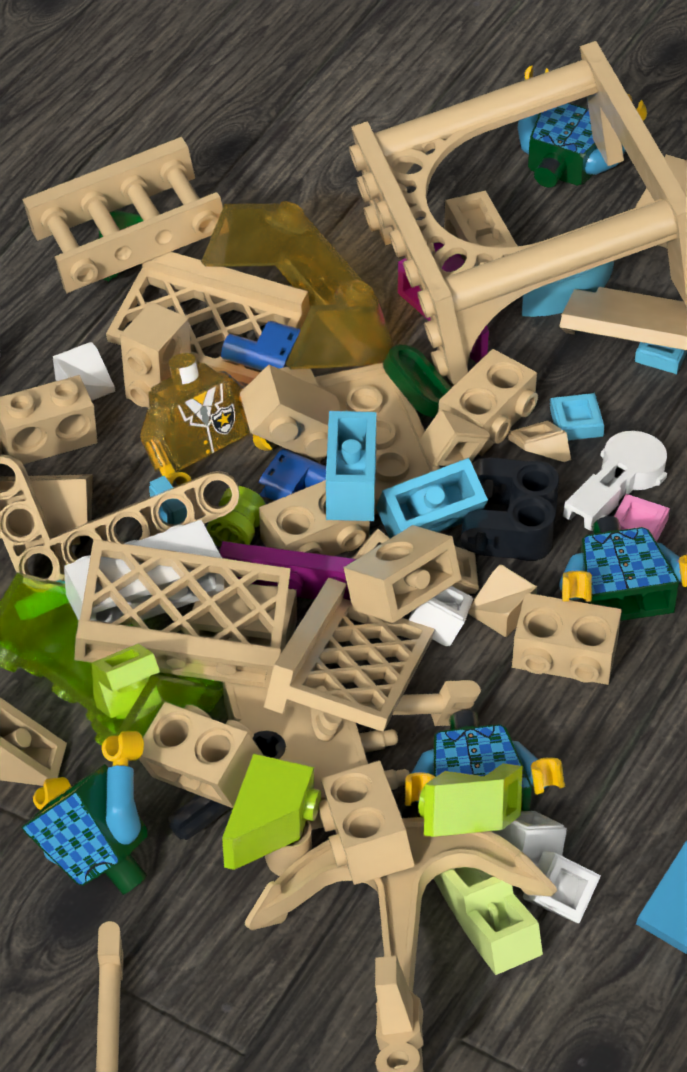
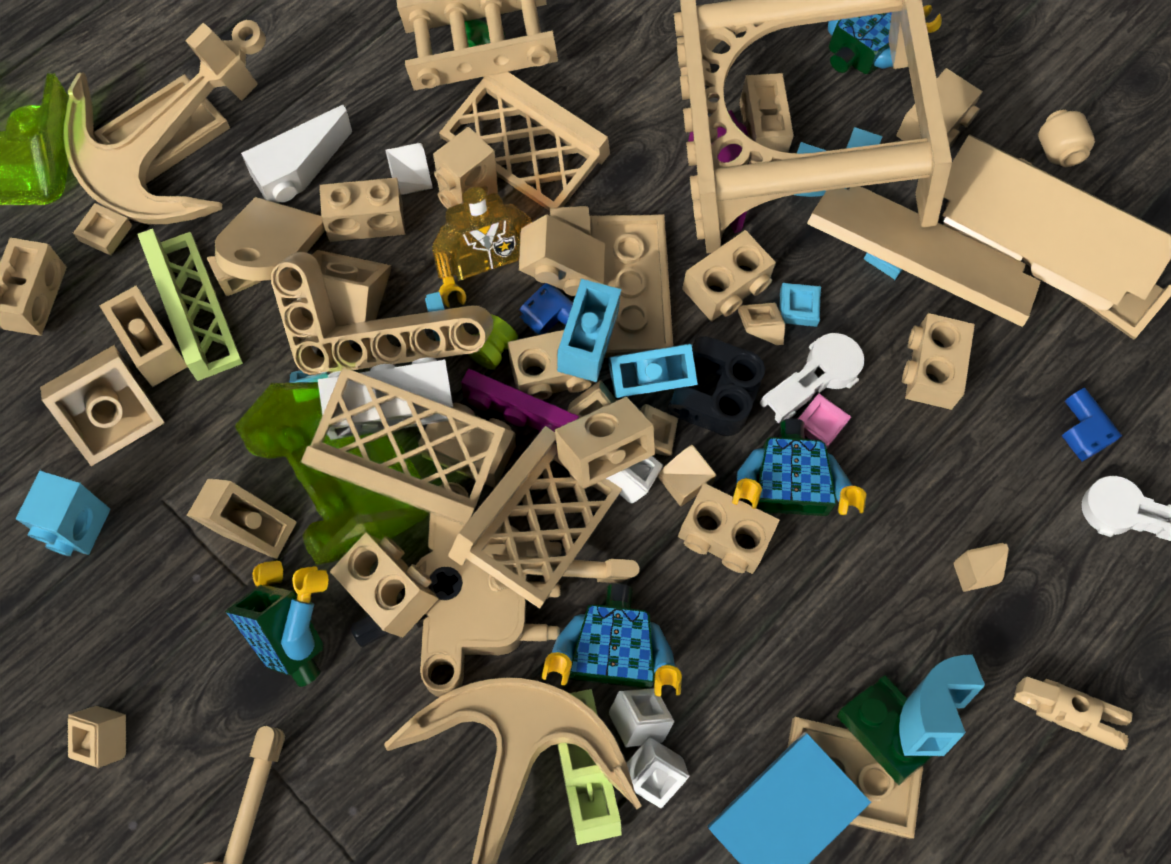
camera: 10 degrees right, 20 degrees up
lime slope [92,643,160,719] -> none
clear yellow windscreen [201,201,394,370] -> none
blue piece [221,321,304,371] -> none
lime slope [222,754,321,870] -> none
tan brick [318,760,415,885] -> none
dark green tile [383,345,451,418] -> none
lime slope [418,763,522,837] -> none
tan slope [419,410,490,466] -> none

